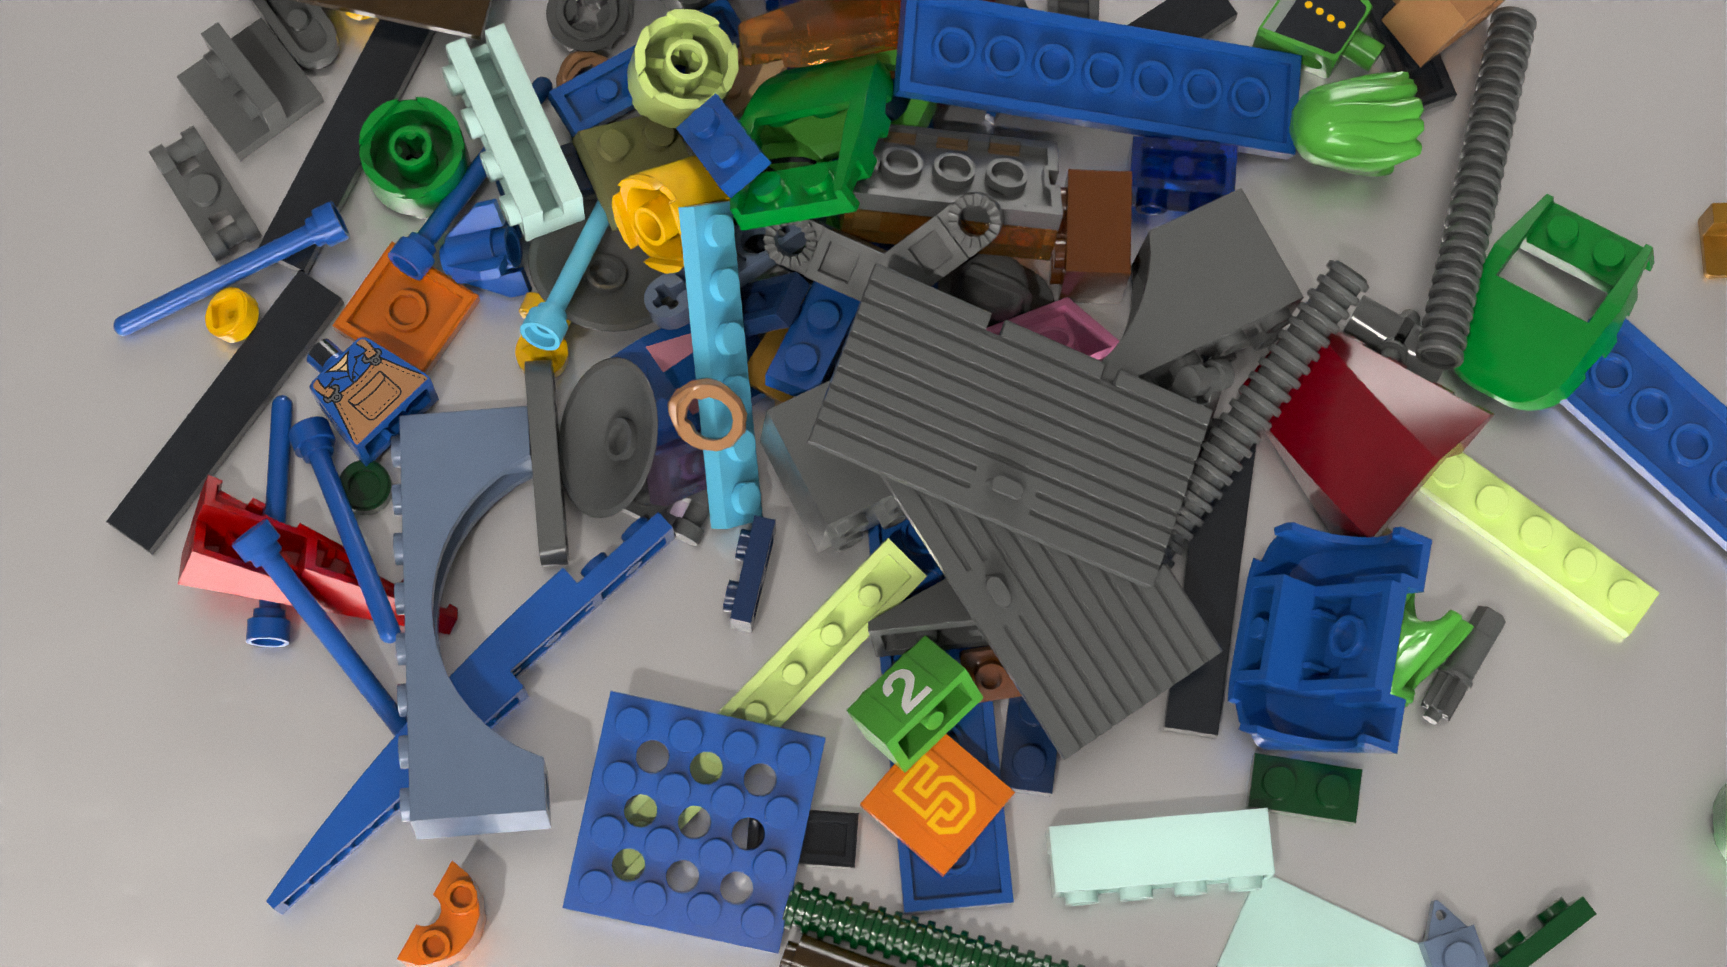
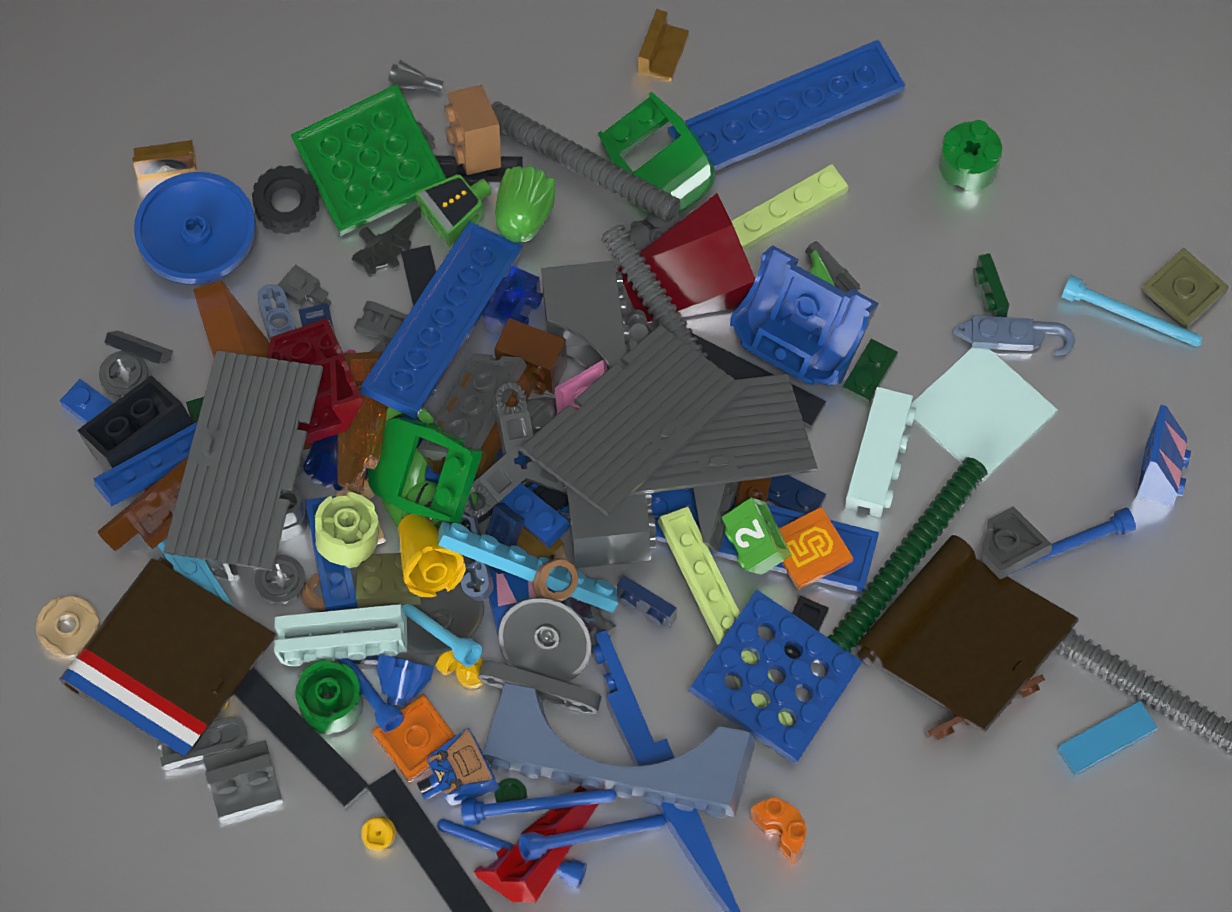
camera: 65 degrees left, 10 degrees down
blue piece [113,201,350,336] -> none
dark grey plate [148,125,262,262] -> none
blue plate [676,93,771,198] -> none

